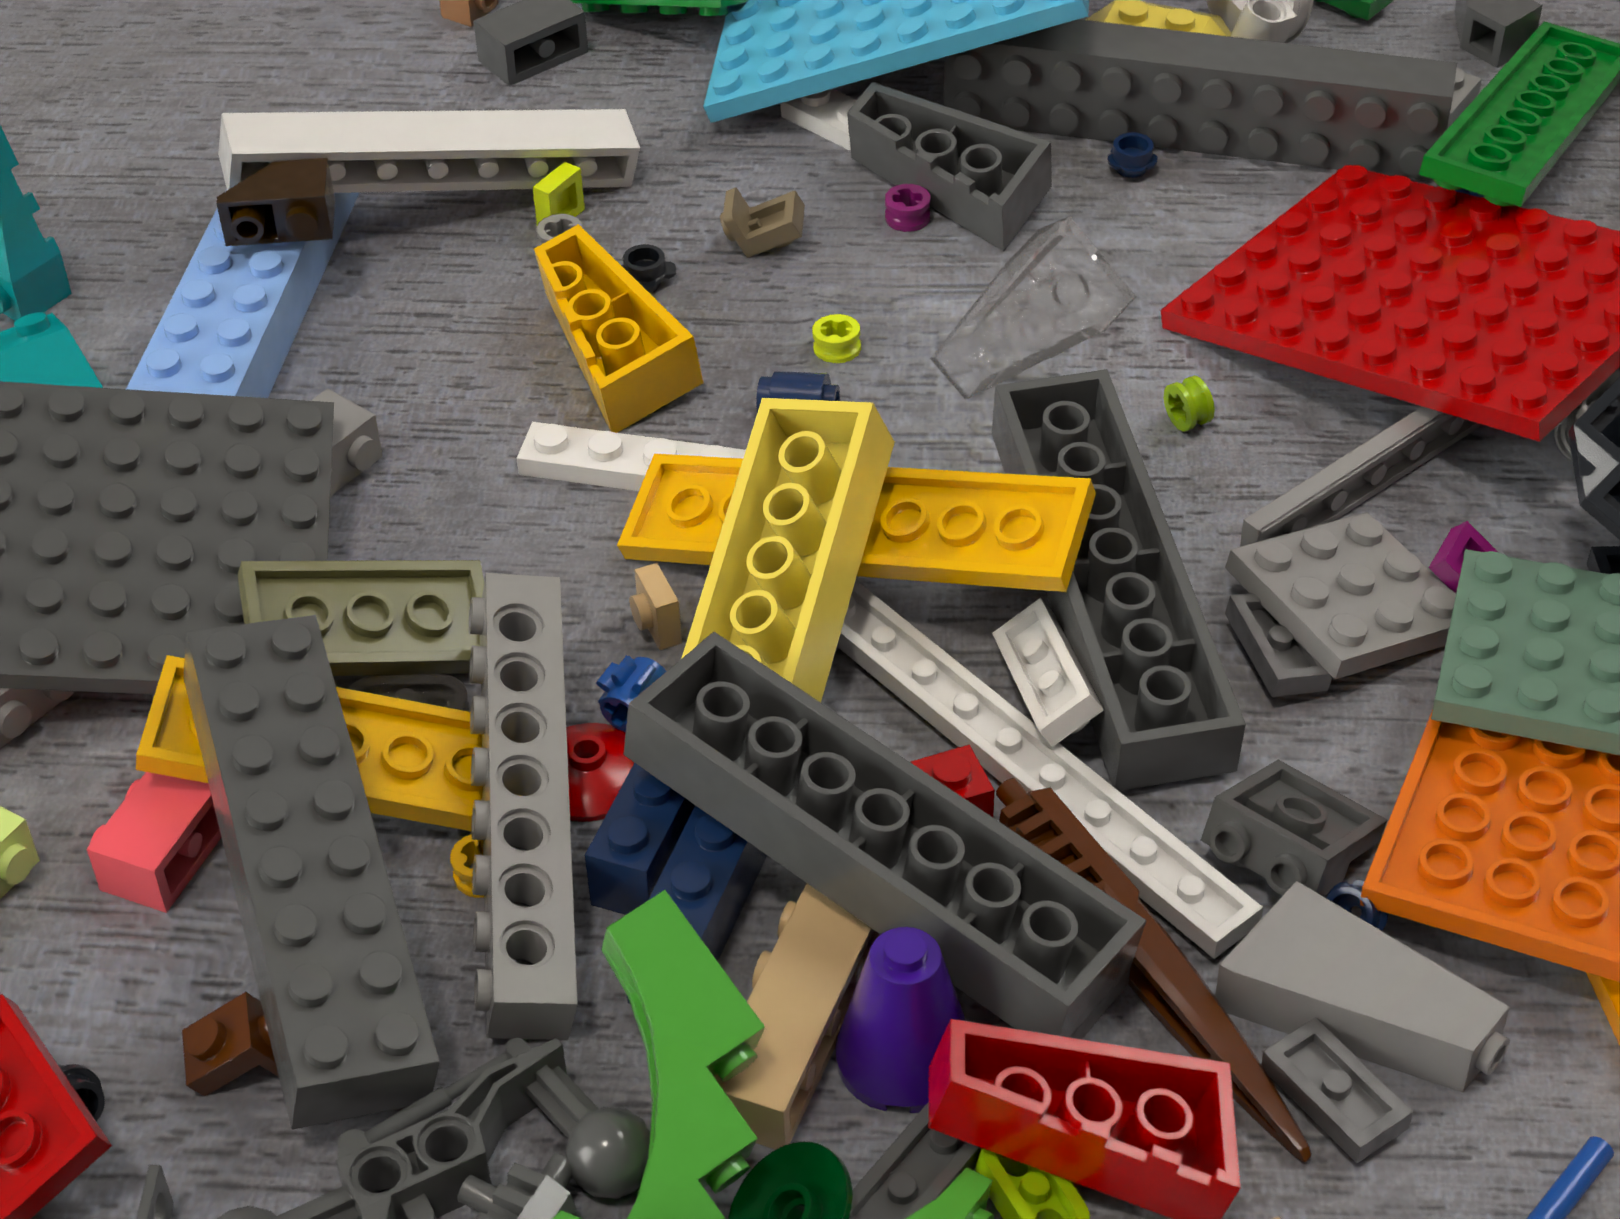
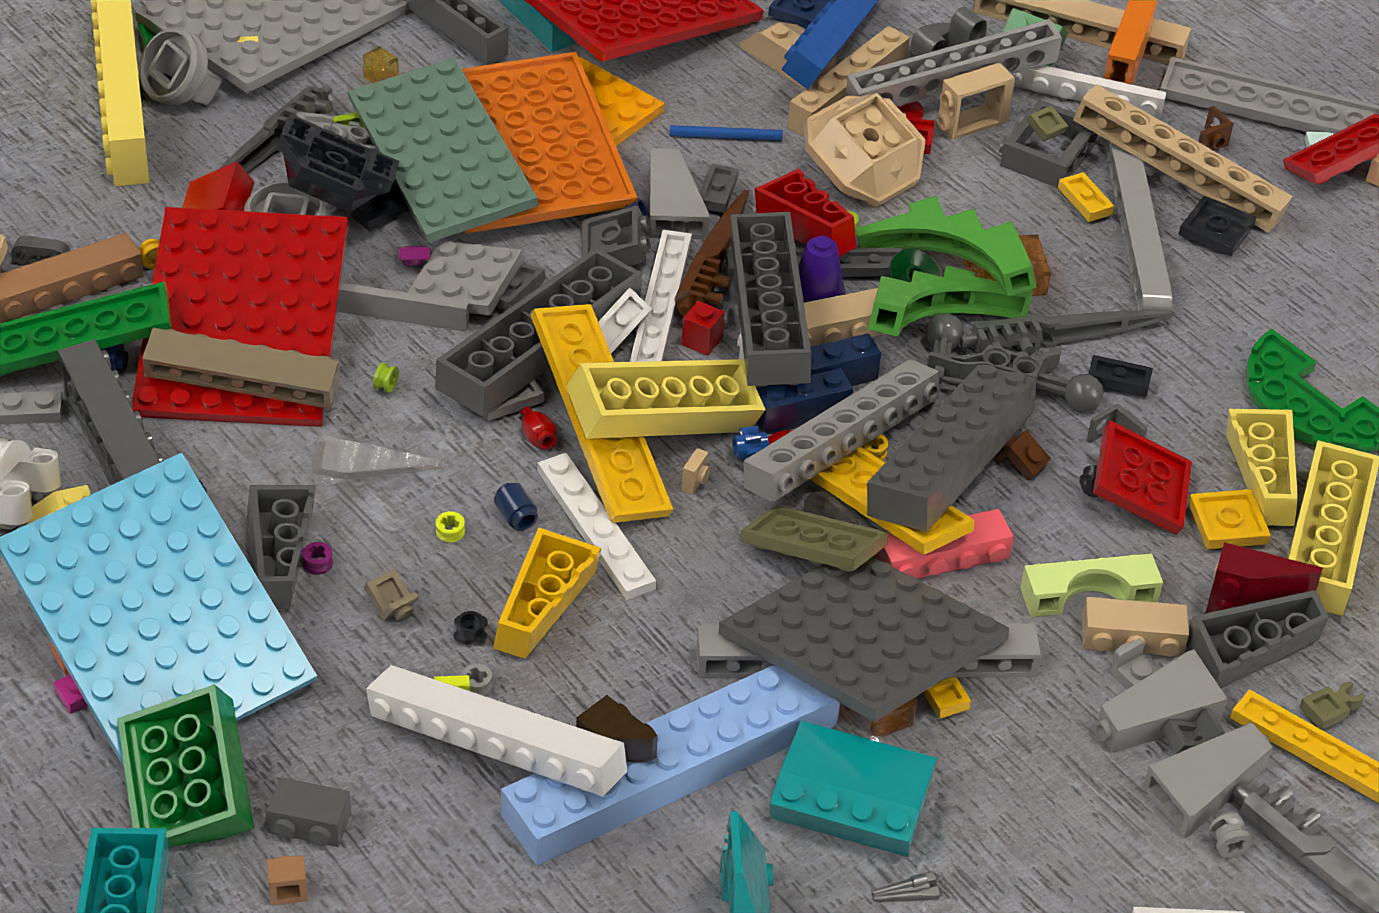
camera: 135 degrees left, 0 degrees up
none -> dark tan brick [142,328,341,409]

